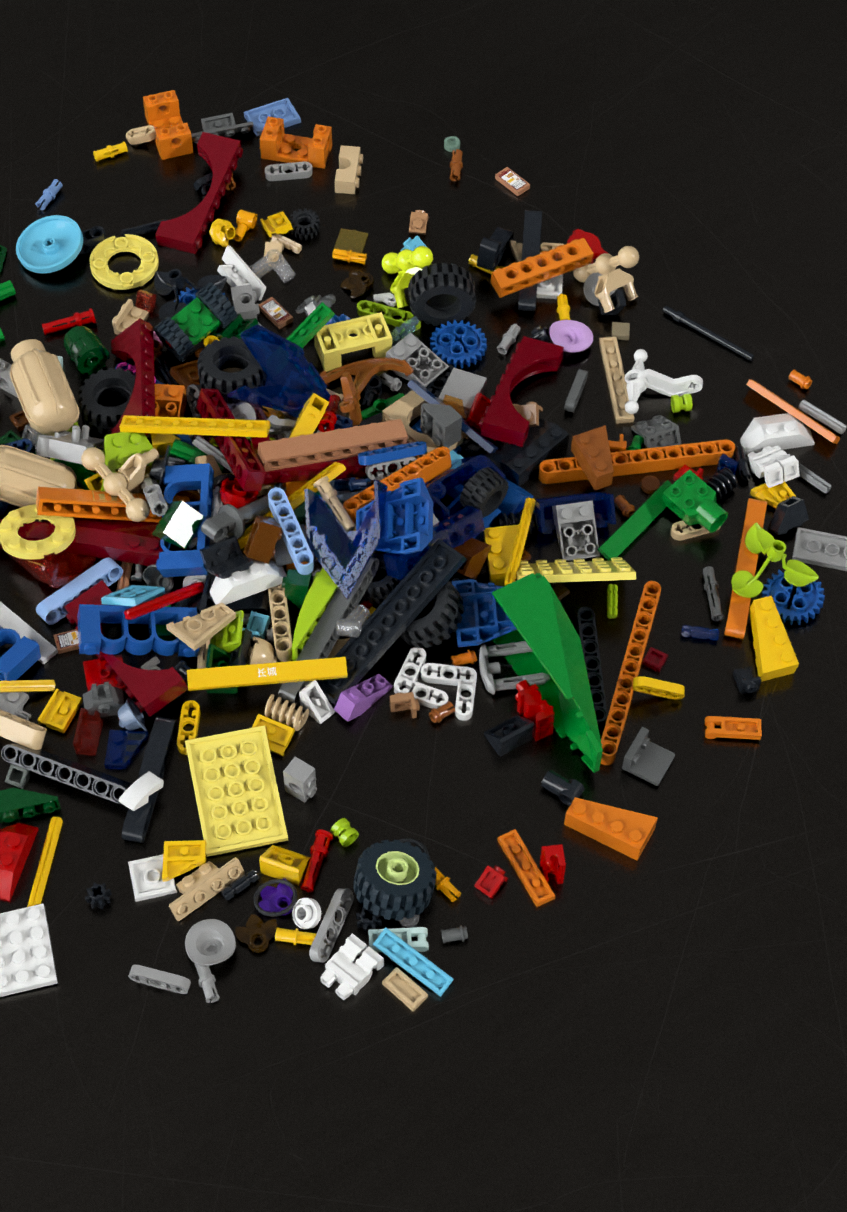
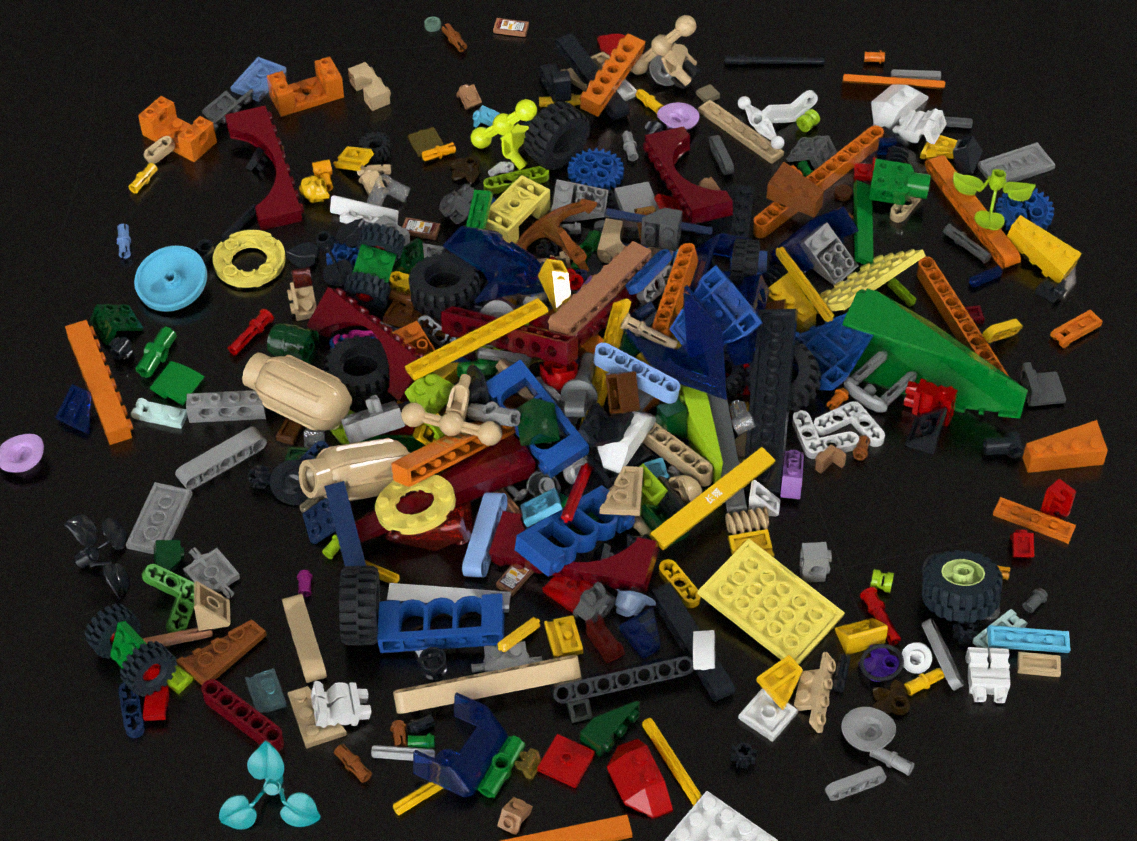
camera: 35 degrees left, 5 degrees down
light grey beam [265,162,313,181] -> none
clear light blue plate [391,316,419,343] -> none

